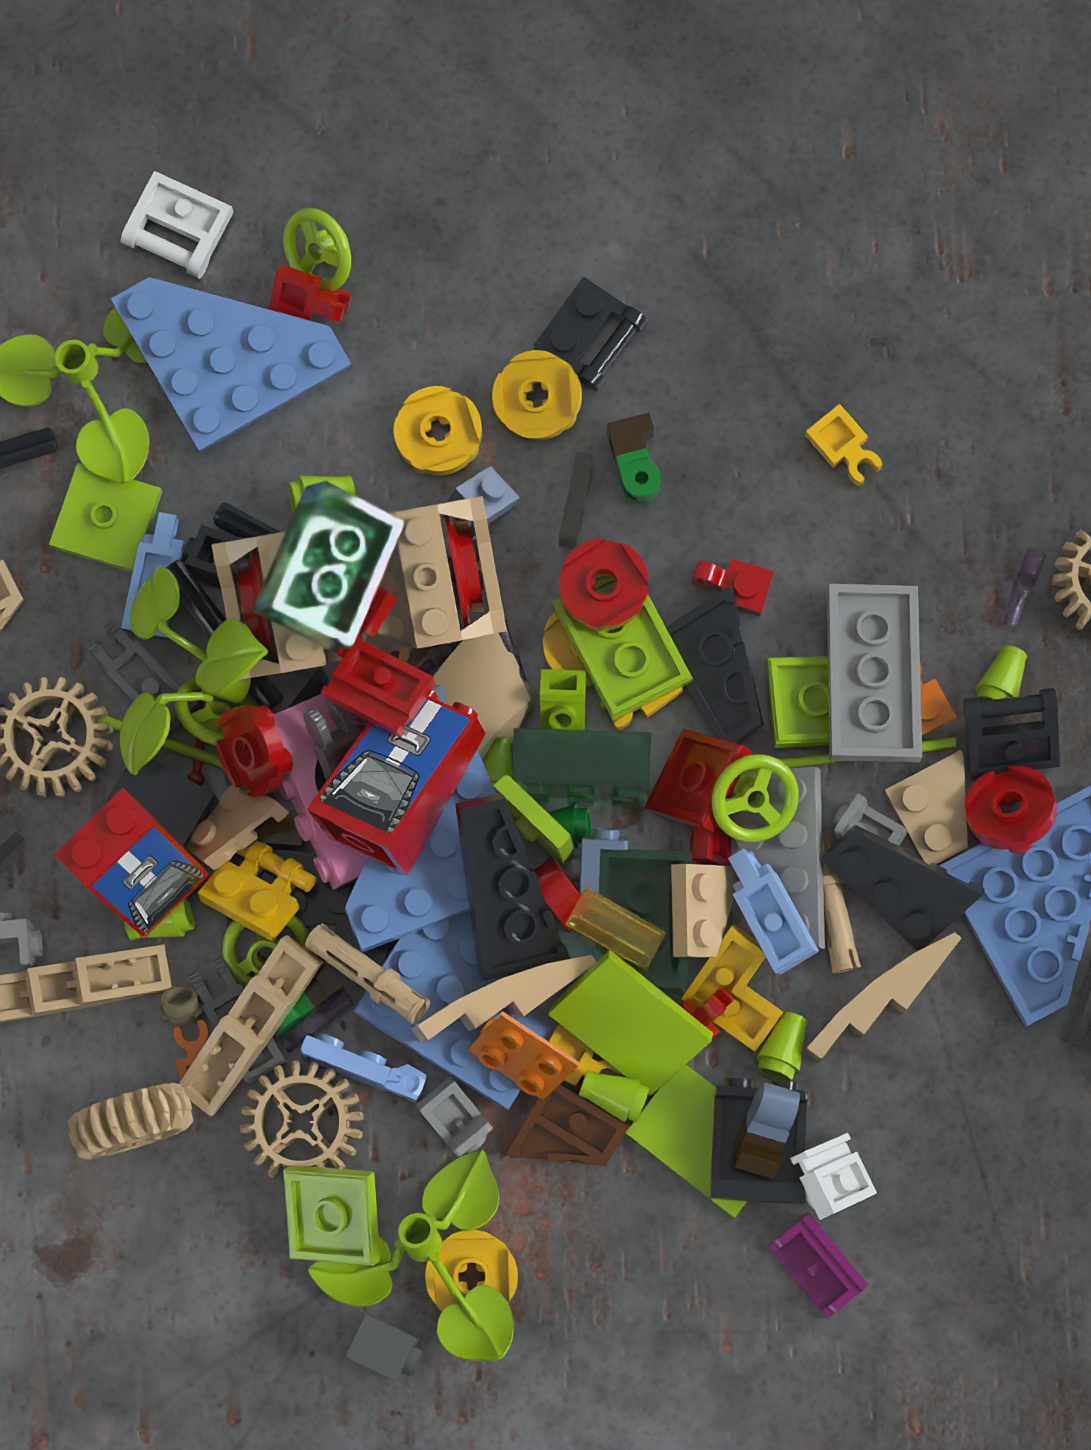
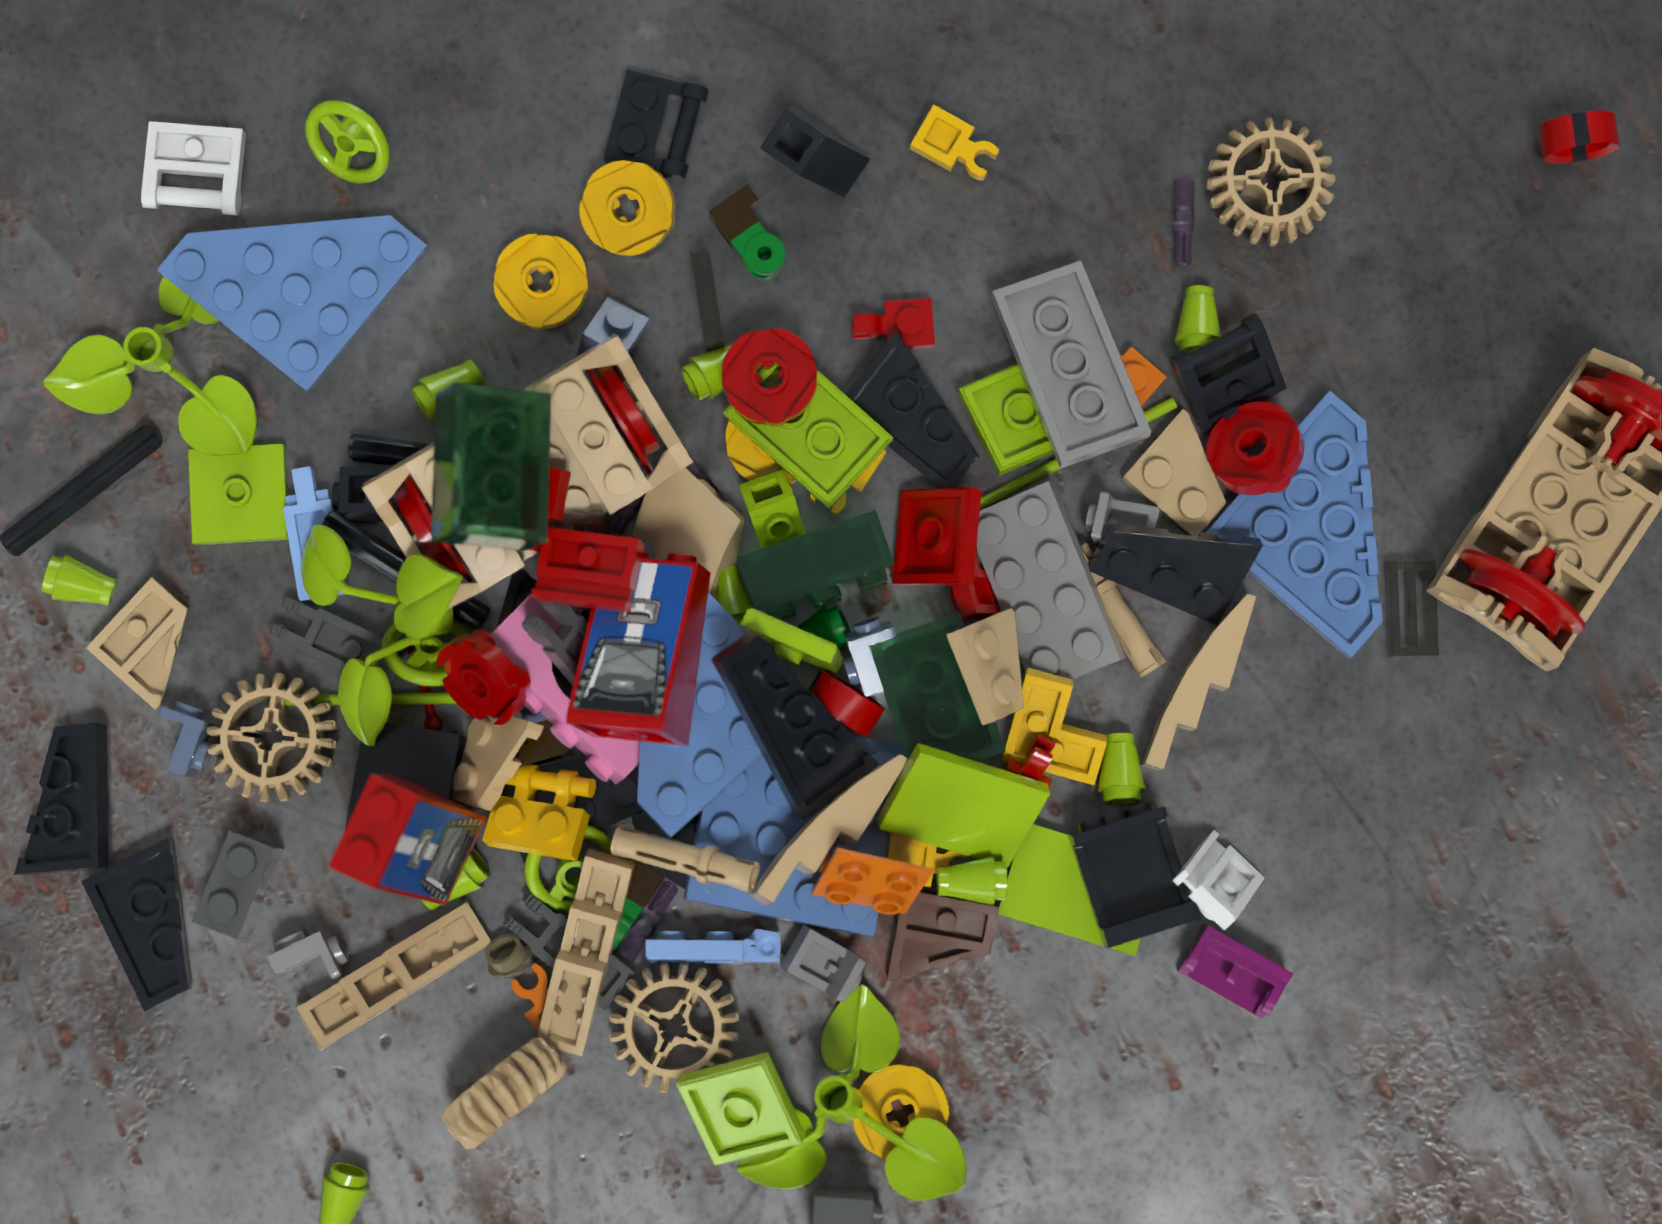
camera: 25 degrees left, 5 degrees up
red plate [269,264,352,322] -> none
clear yellow tile [566,887,666,970] -> none
lime piece [711,754,799,843] -> none
light blue hinge [728,849,819,975] -> none
leg [734,1082,800,1179] -> none
none -> lime cone [681,345,731,401]
none -> black slope [760,104,871,198]

